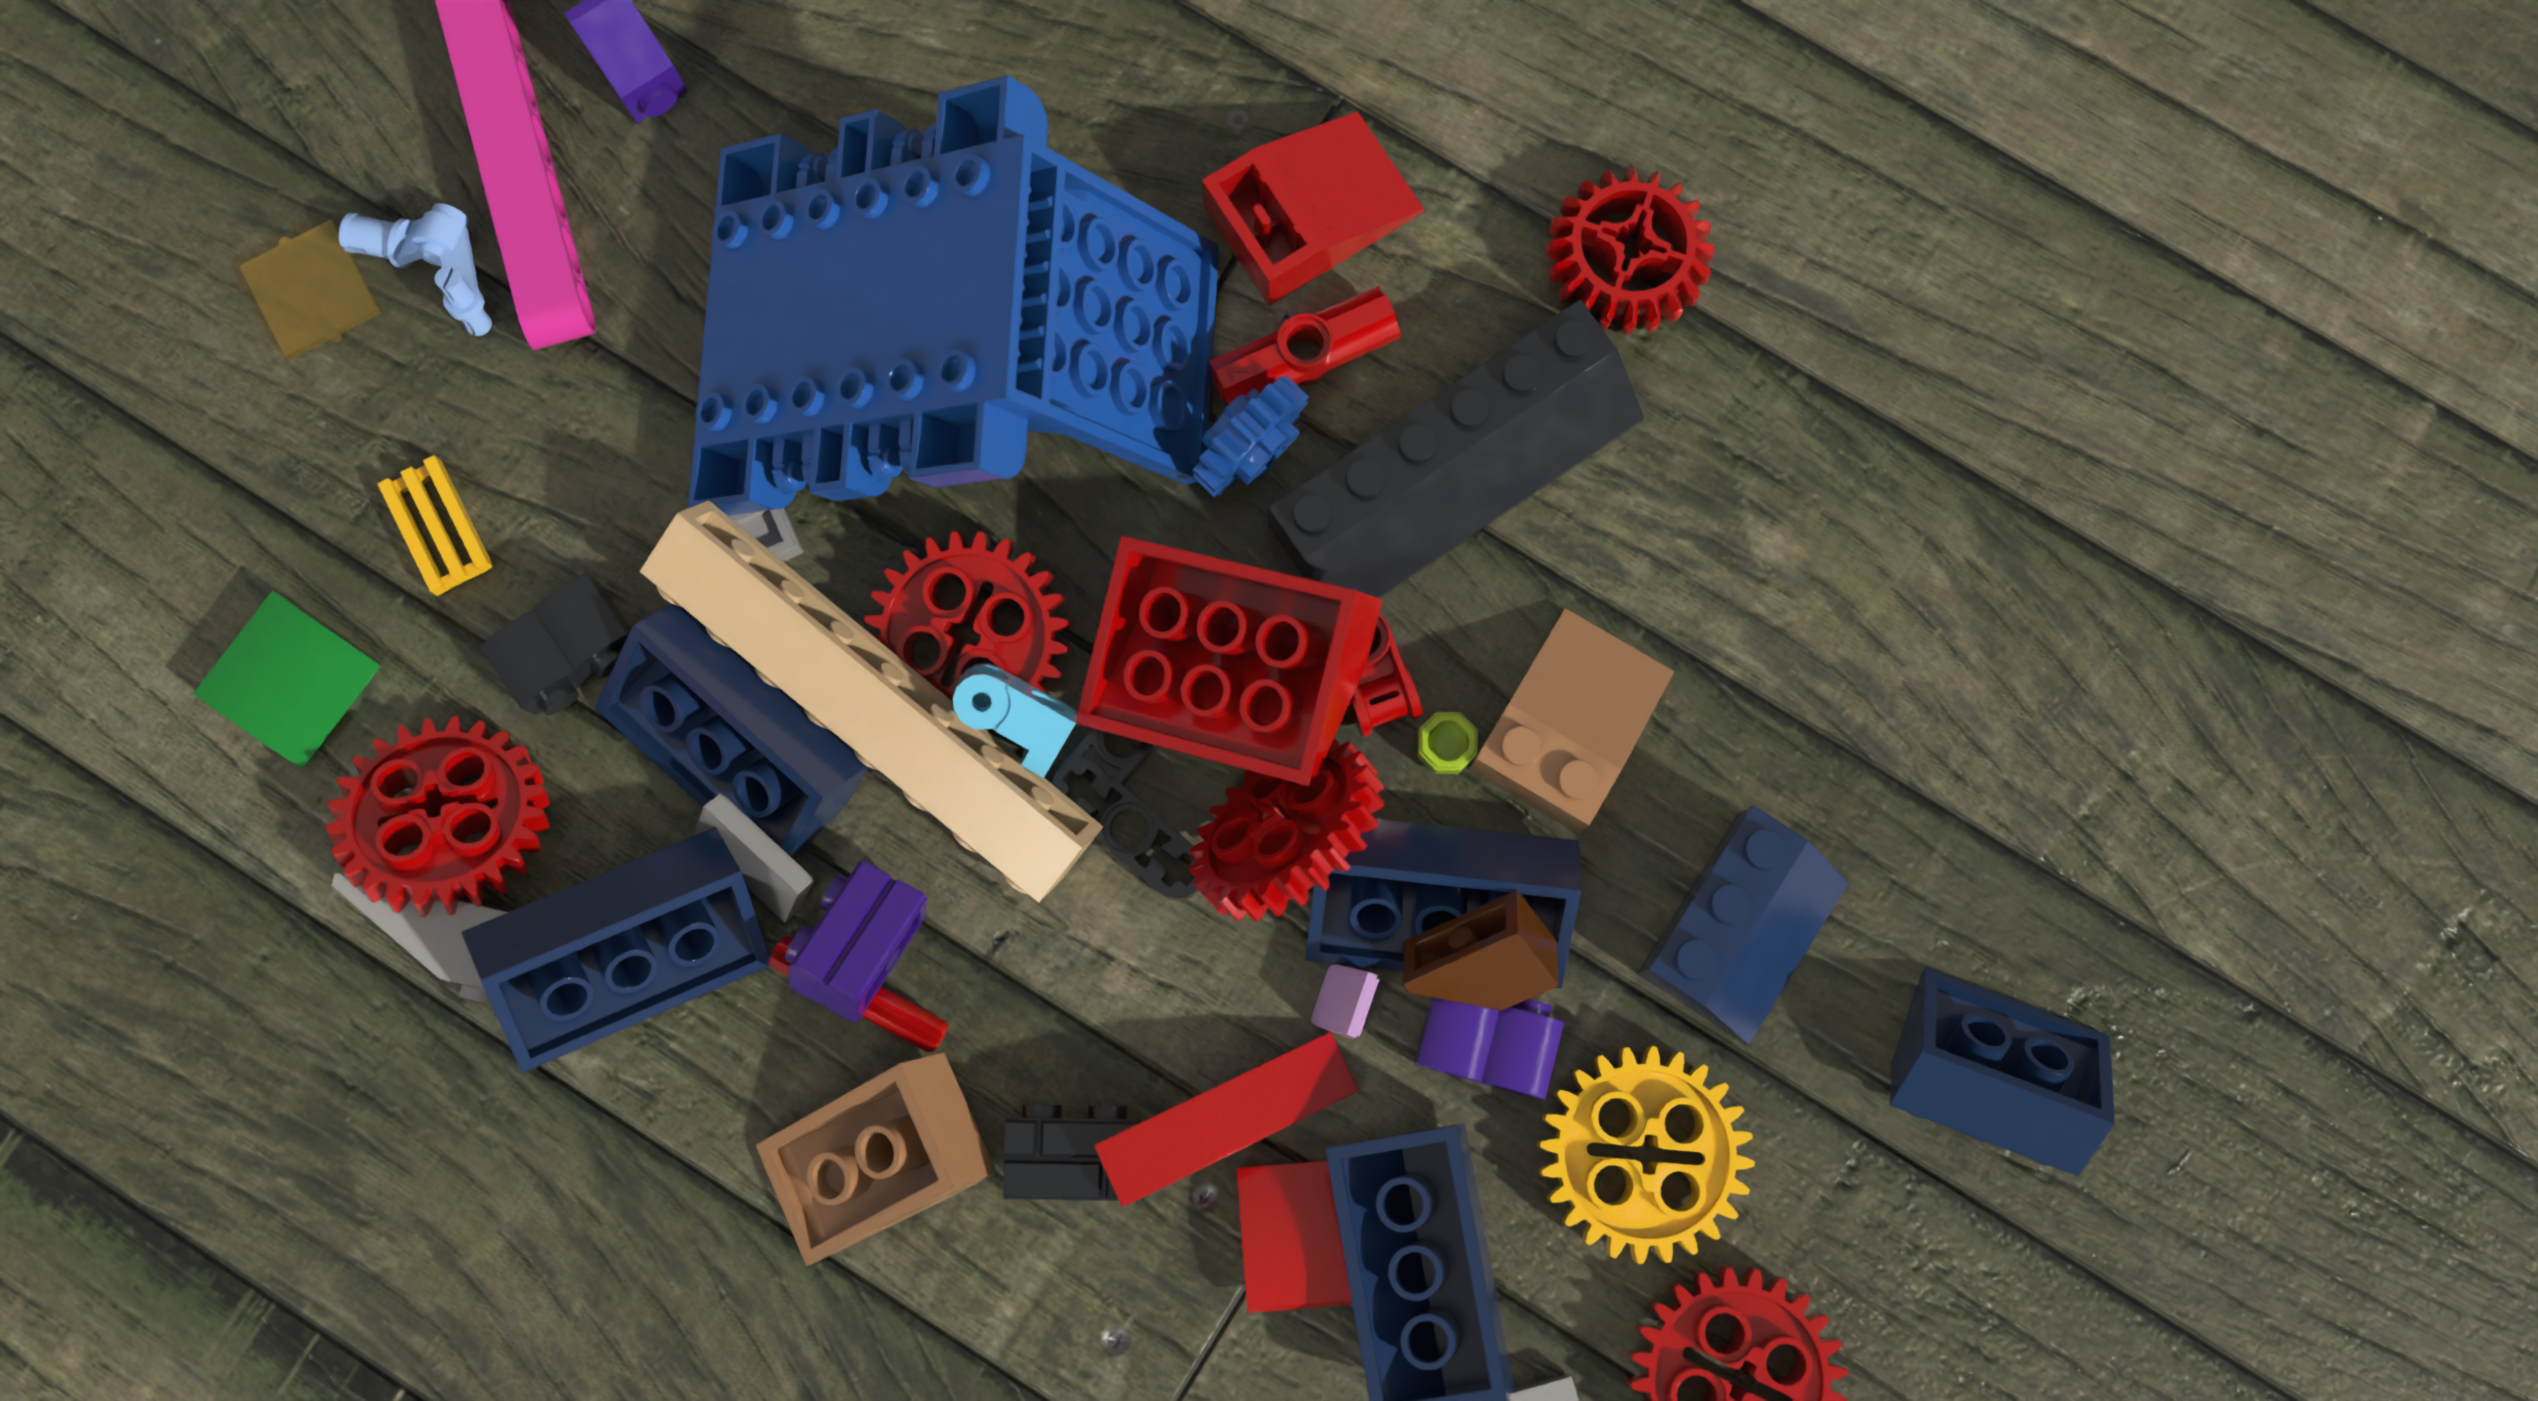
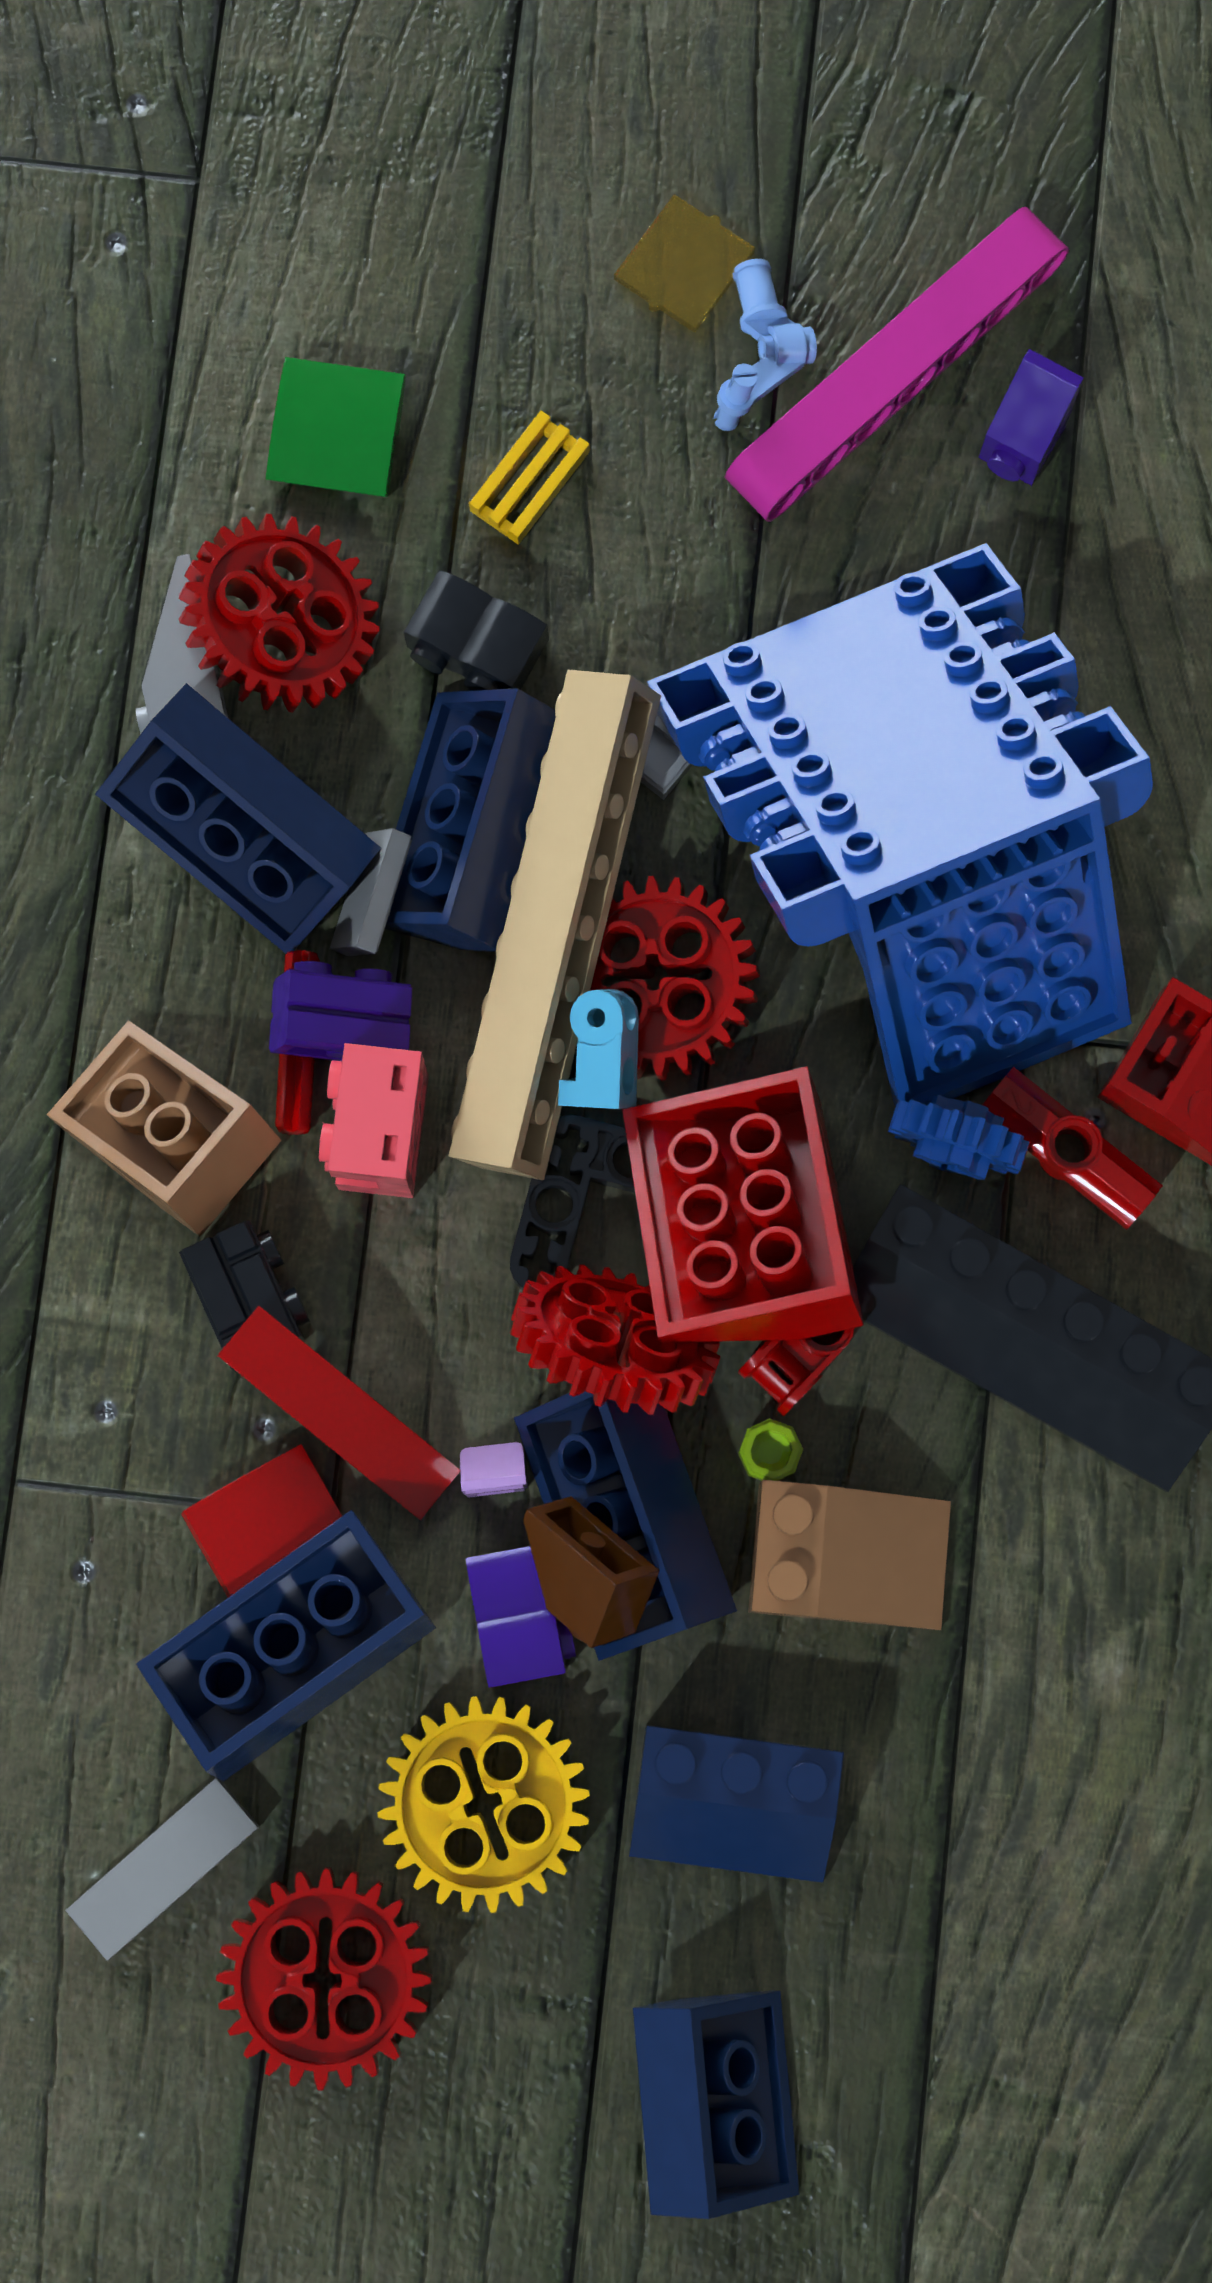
camera: 65 degrees right, 0 degrees up
none -> coral piece [319,1043,429,1198]

